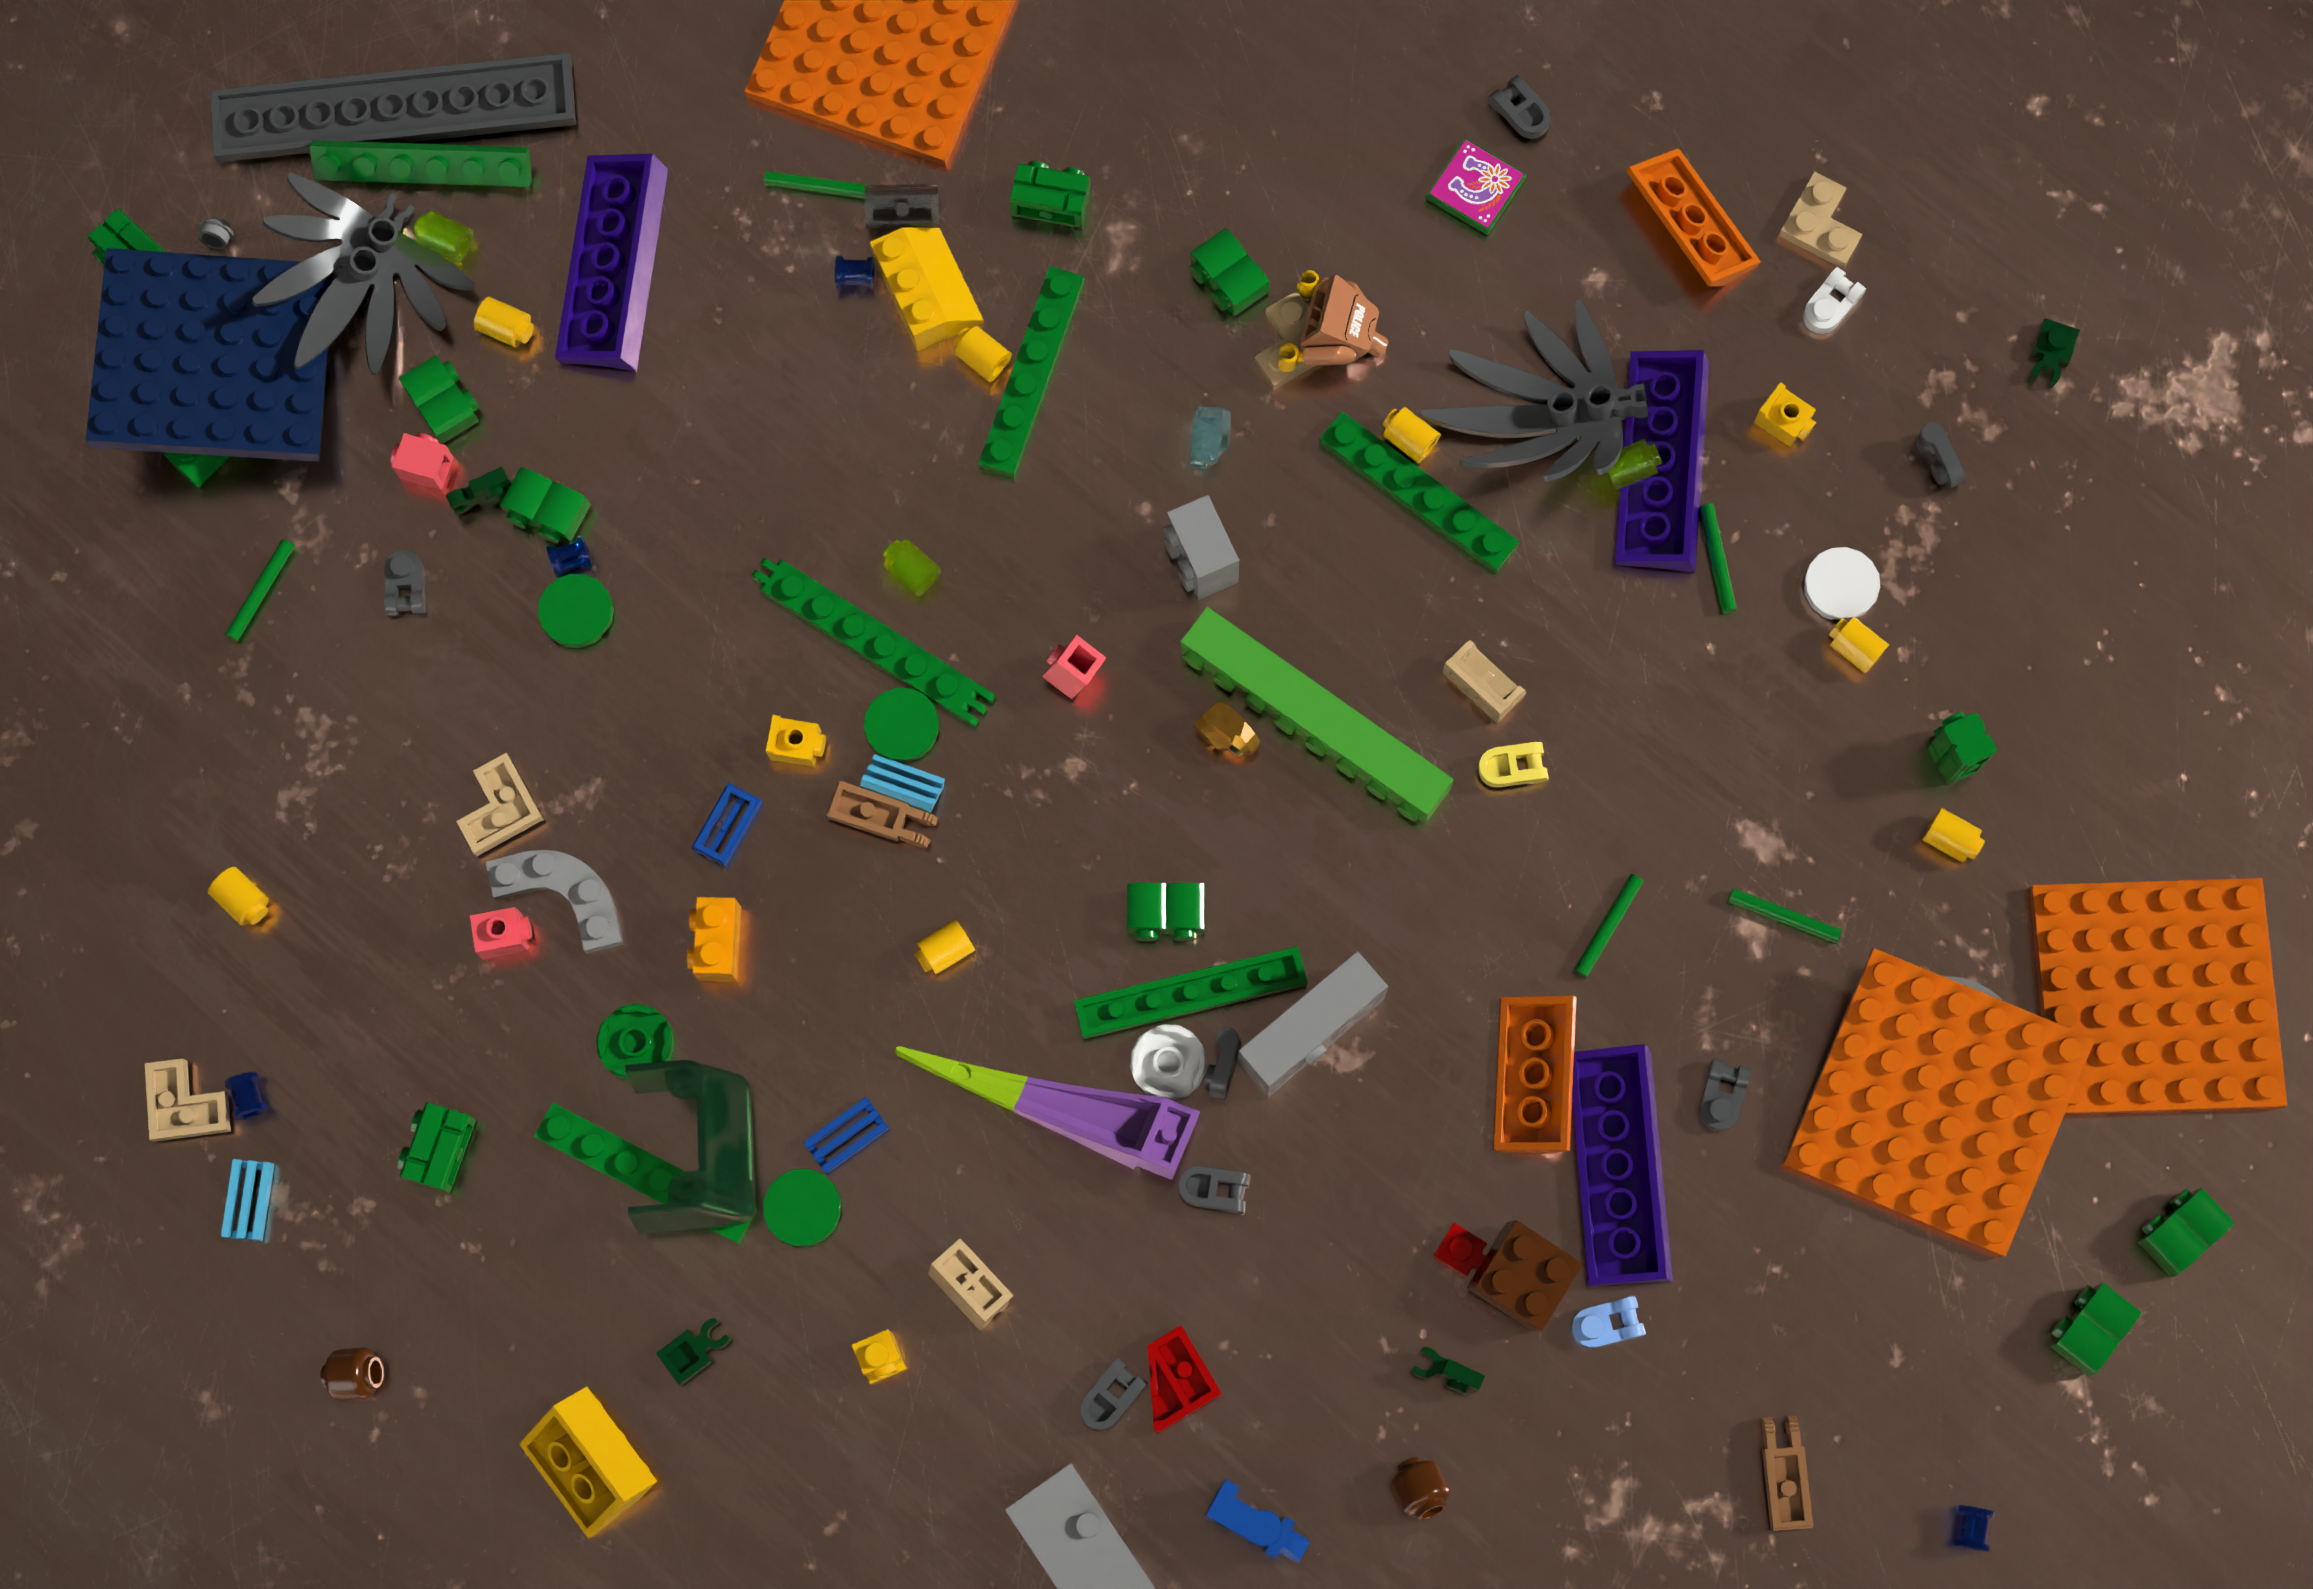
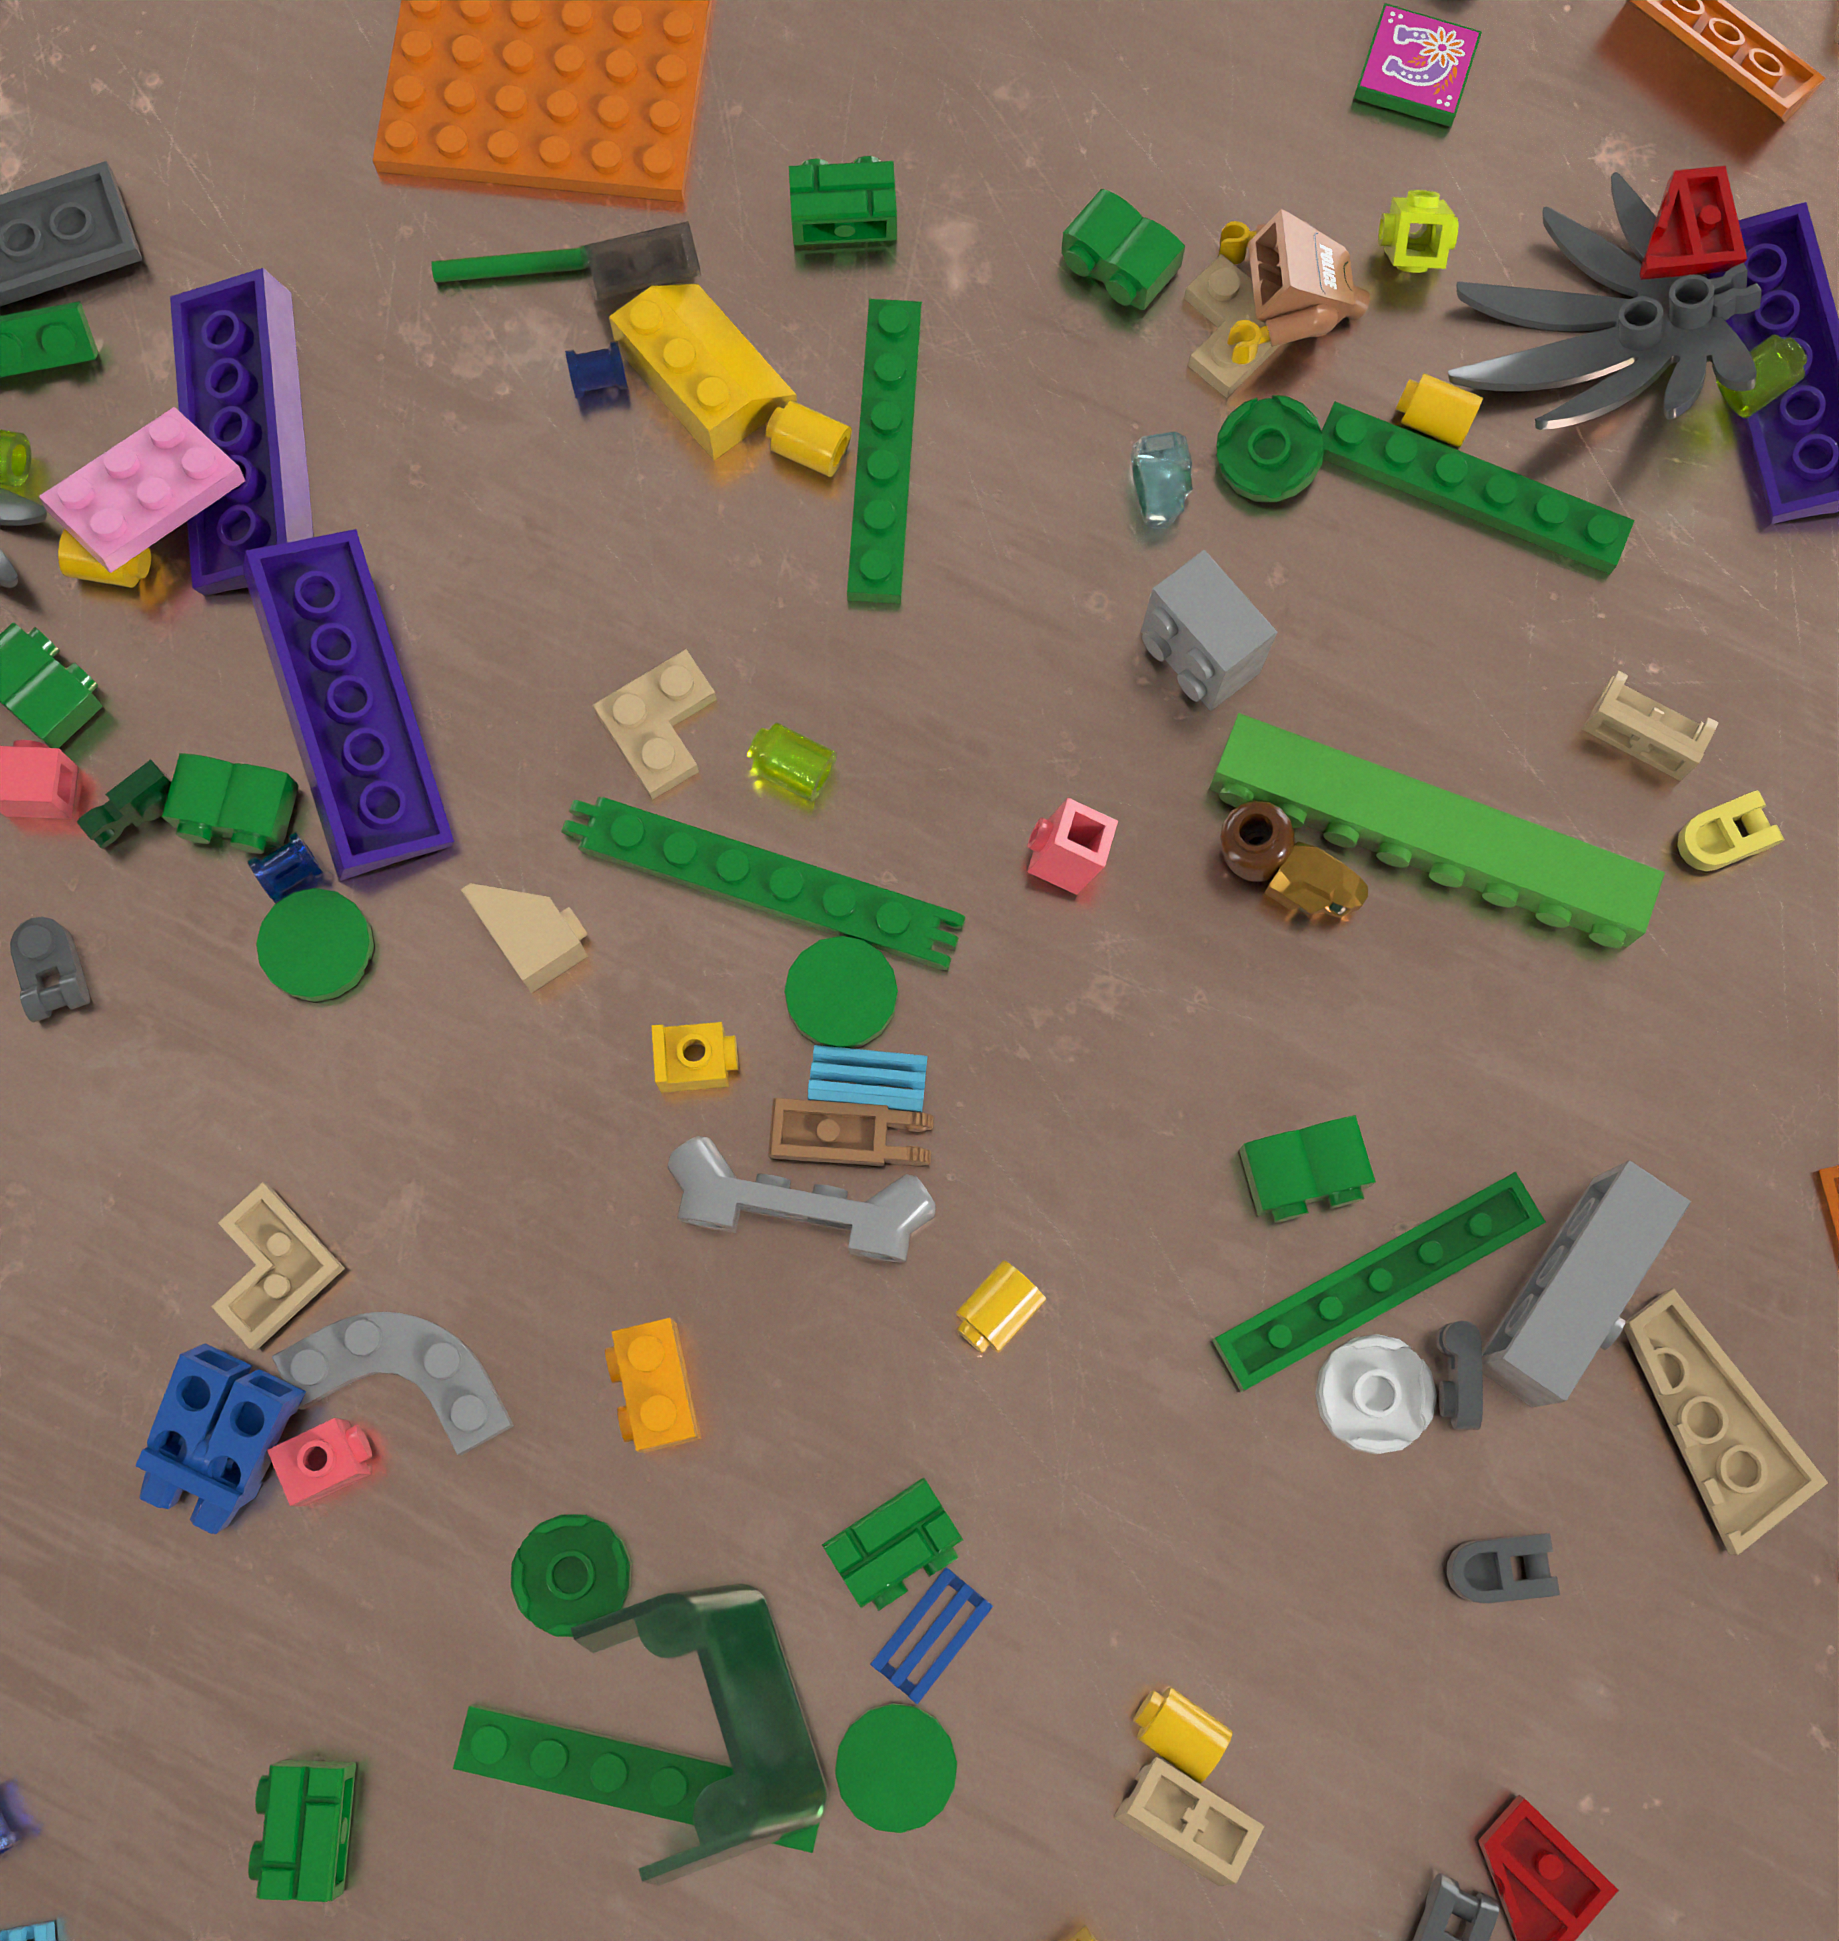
camera: 20 degrees left, 0 degrees up
blue tile [691,783,763,868] -> none
medium lavender plate [894,1046,1200,1180] -> none
none -> bright pink plate [39,407,245,573]
none -> blue hips [135,1343,306,1534]
none -> dark purple arch [243,529,454,882]
none -> tan slope [461,883,588,994]
none -> tan plate [592,649,717,800]
none -> light grey plate [667,1136,936,1262]
none -> green brick [822,1477,963,1611]
none -> yellow brick [1134,1687,1233,1784]
none -> green tile [1216,395,1324,502]
none -> reddish brown head [1220,800,1295,882]
none -> neon yellow brick [1378,190,1458,273]
none -> tan wing [1623,1288,1828,1555]
none -> red wing [1639,165,1747,280]

